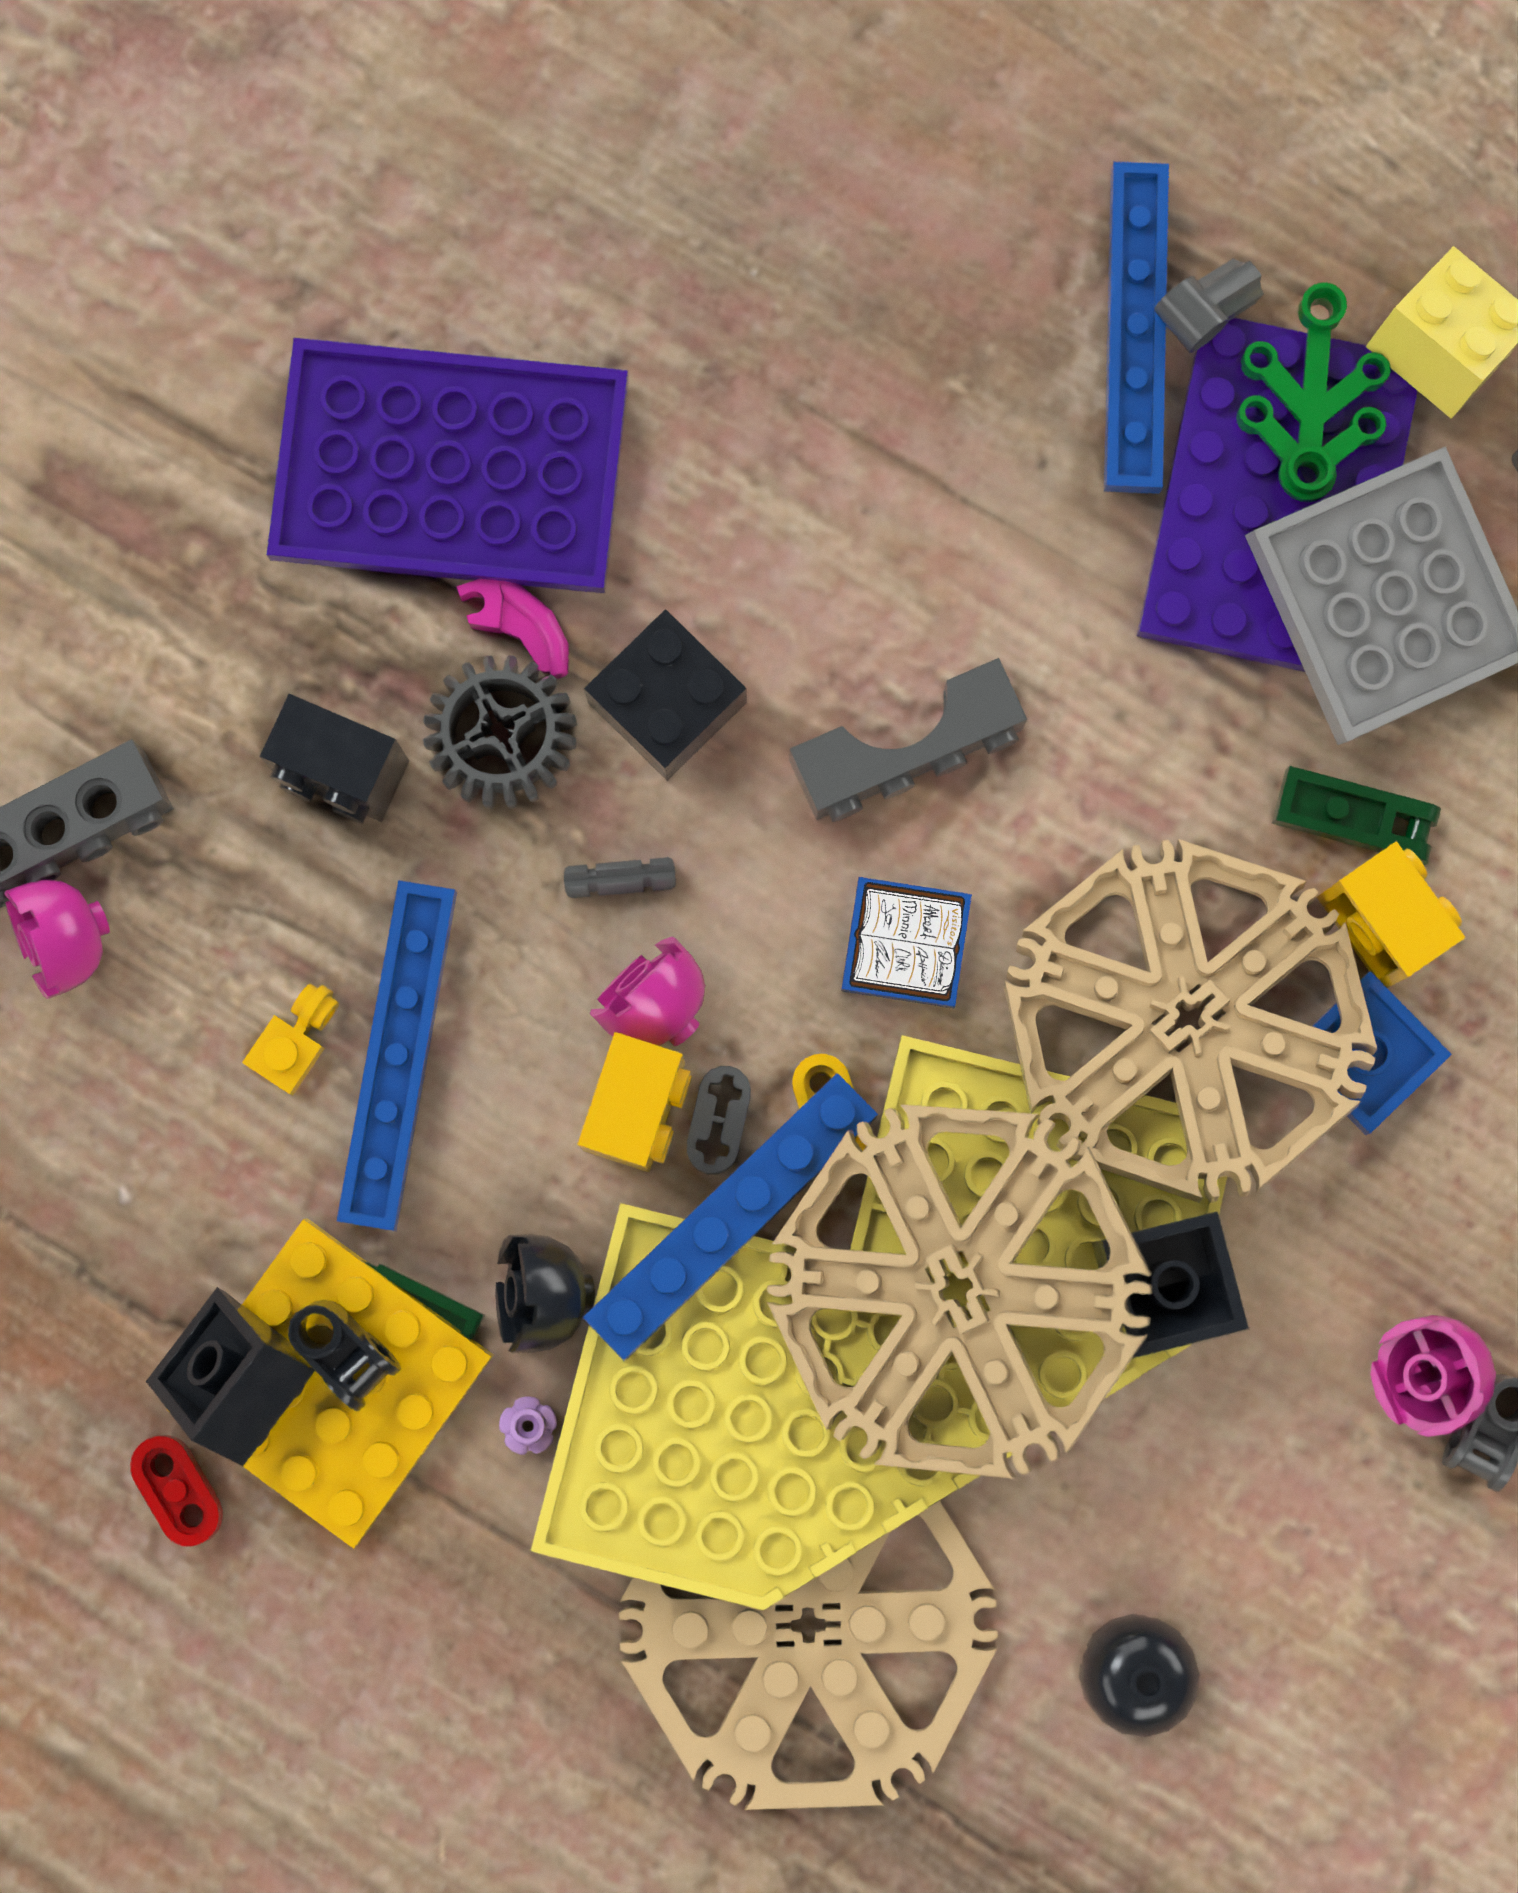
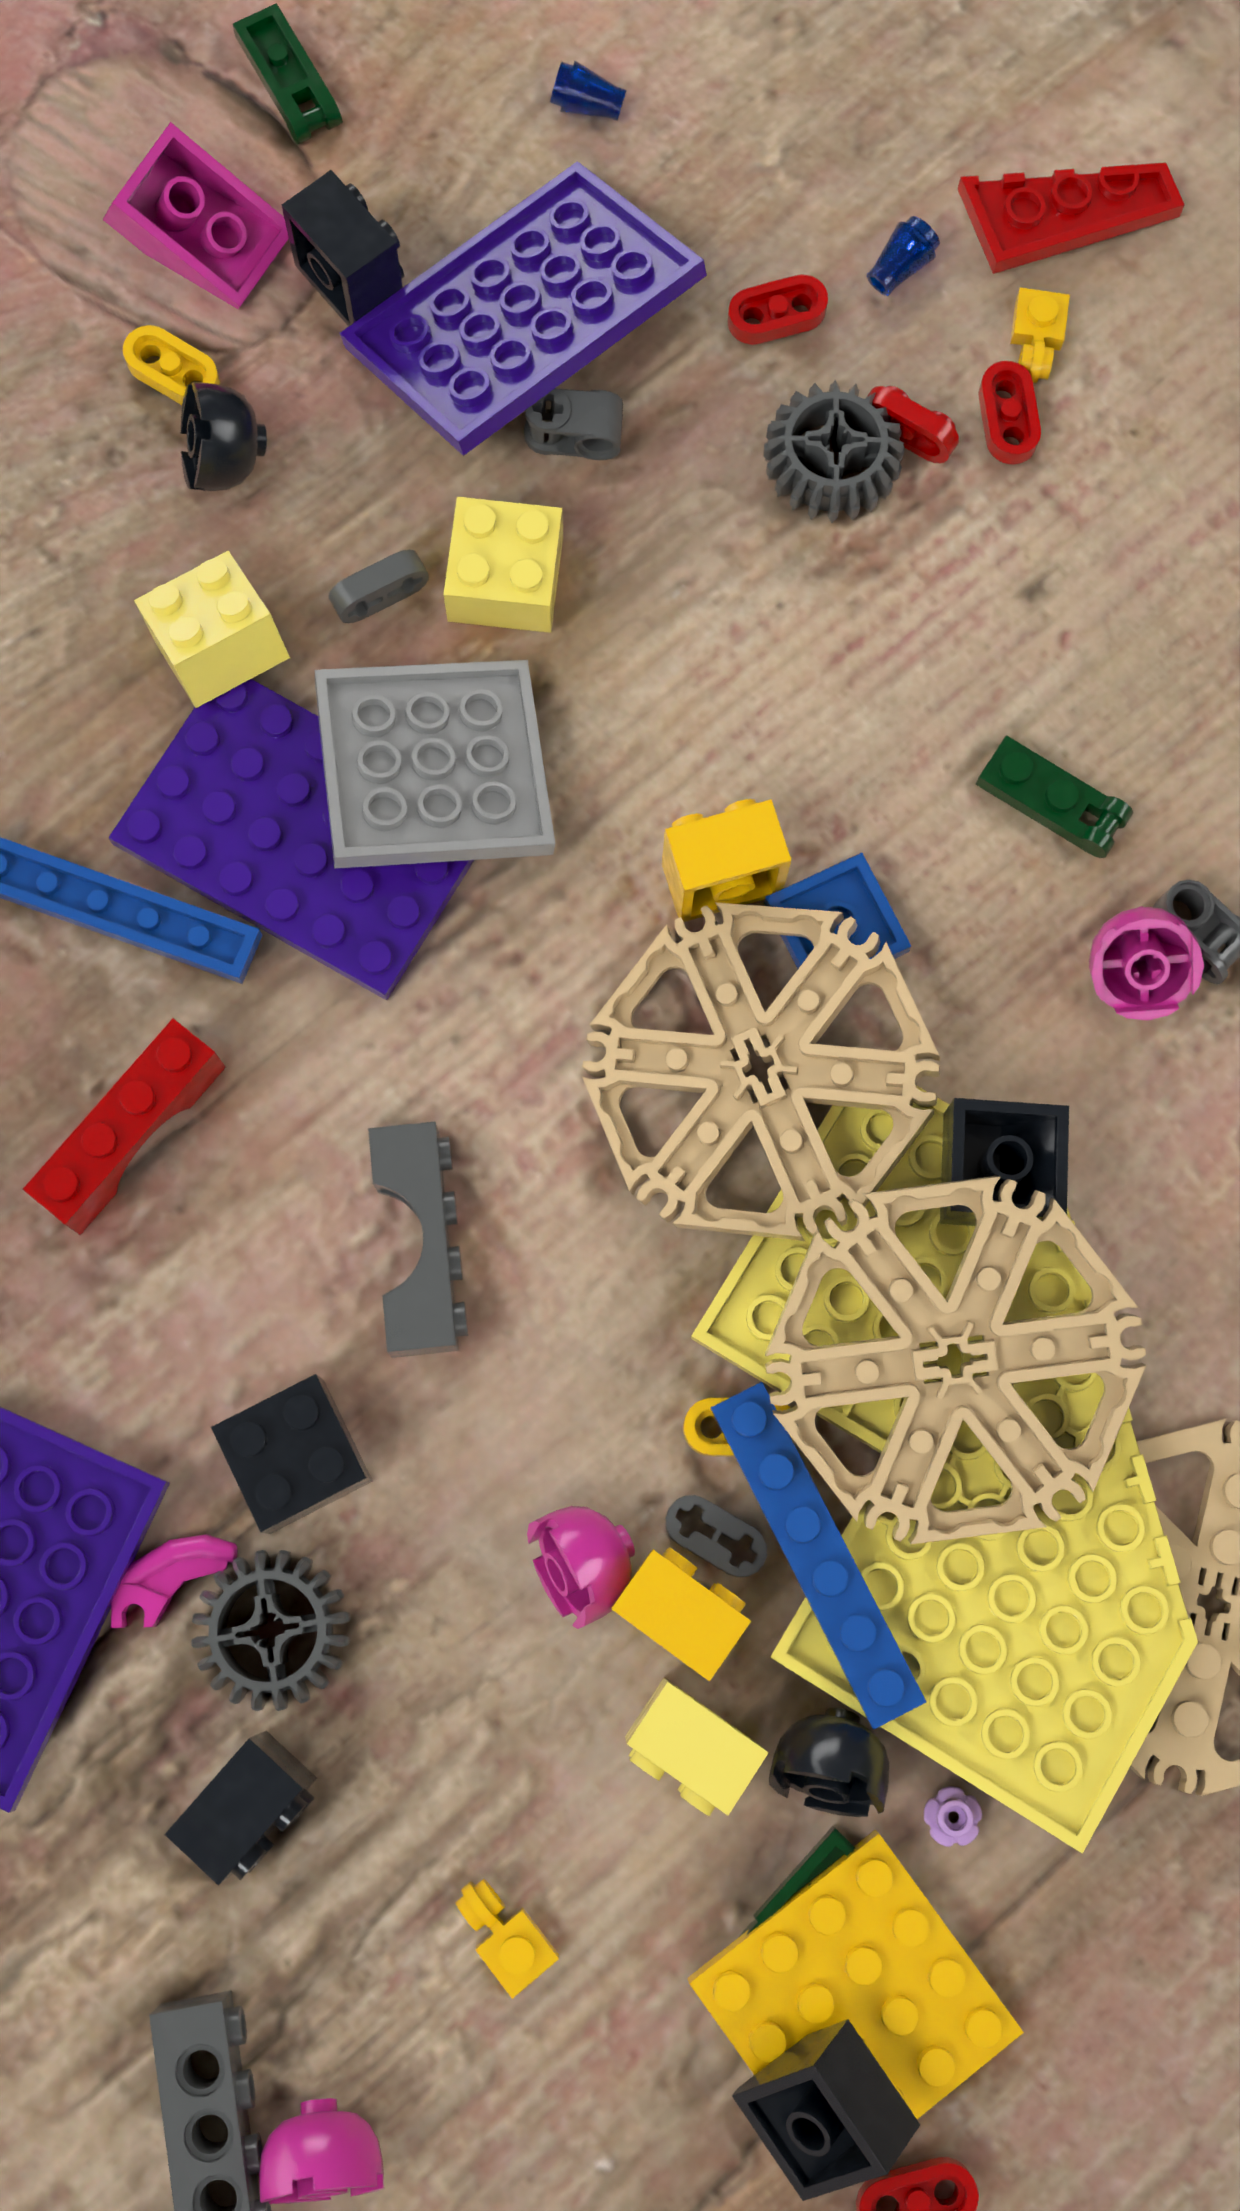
camera: 75 degrees left, 5 degrees down
black piece [288,1300,401,1411] -> none
blue plate [337,880,457,1231] -> none
dark grey axle [564,857,676,898] -> none
tile [841,877,972,1009] -> none
dark grey piece [1154,258,1264,353] -> none
green plant [1236,282,1391,502] -> none
dark green plate [1272,766,1441,865] -> none
none -> red arch [22,1018,226,1235]
none -> light yellow brick [625,1678,769,1816]

